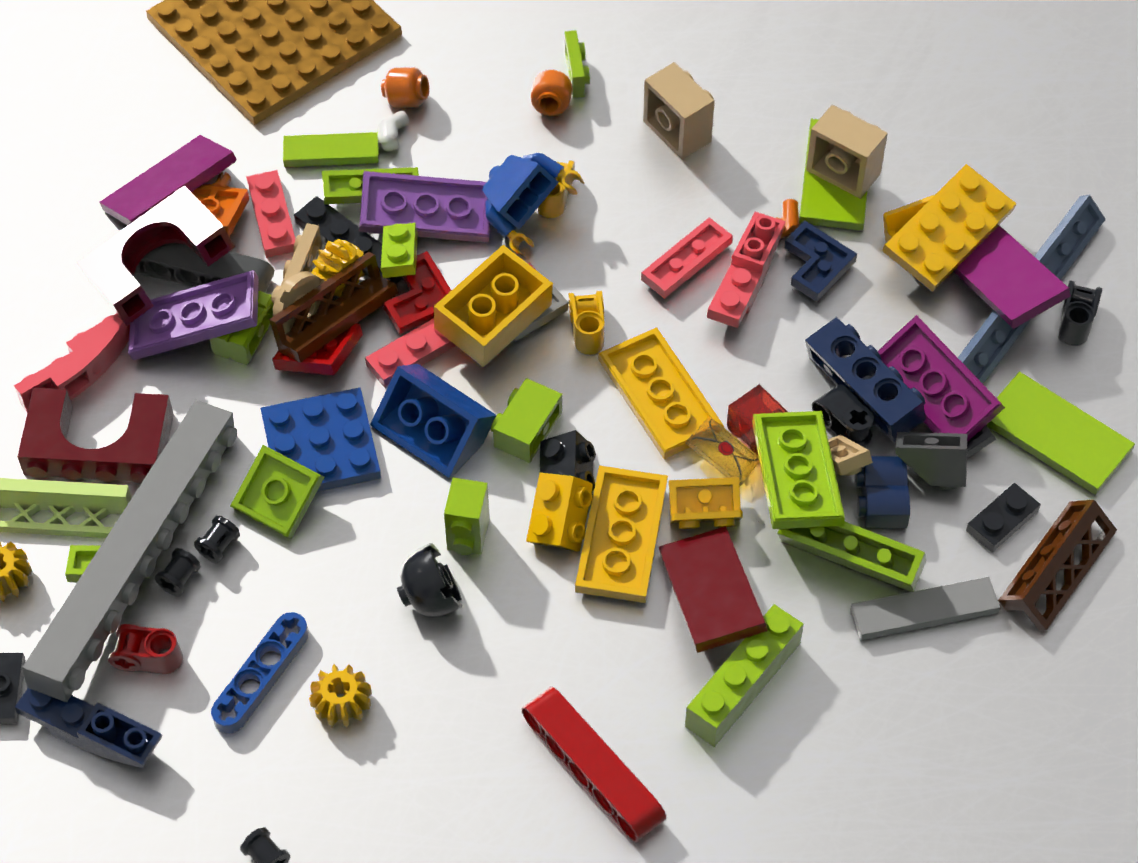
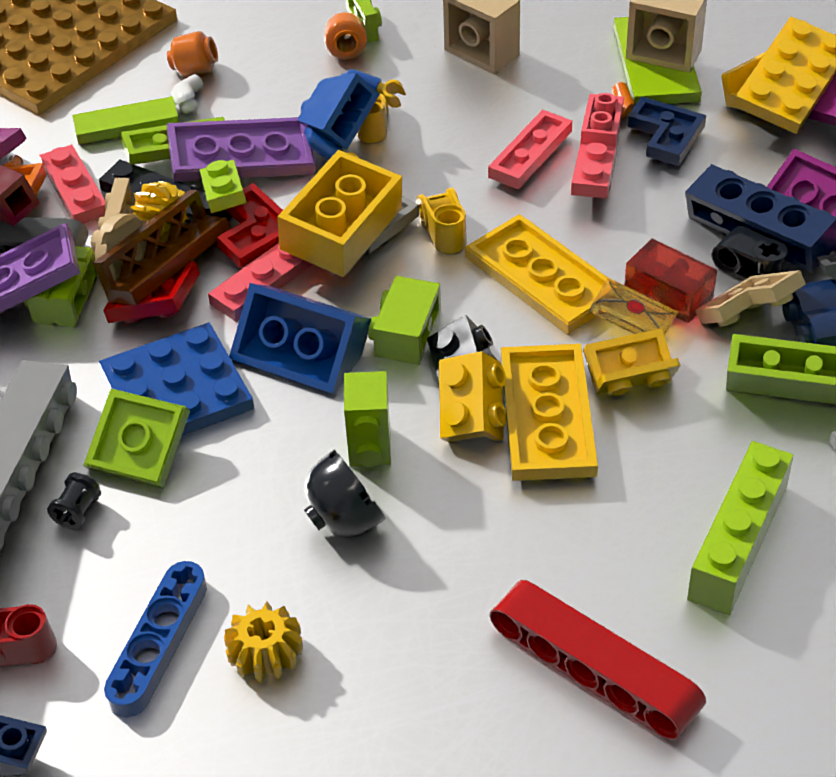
camera: 10 degrees left, 10 degrees down
black bush [154,548,201,596] -> none
dark red tile [658,526,767,653] -> none
lime tile [752,411,845,529] -> none

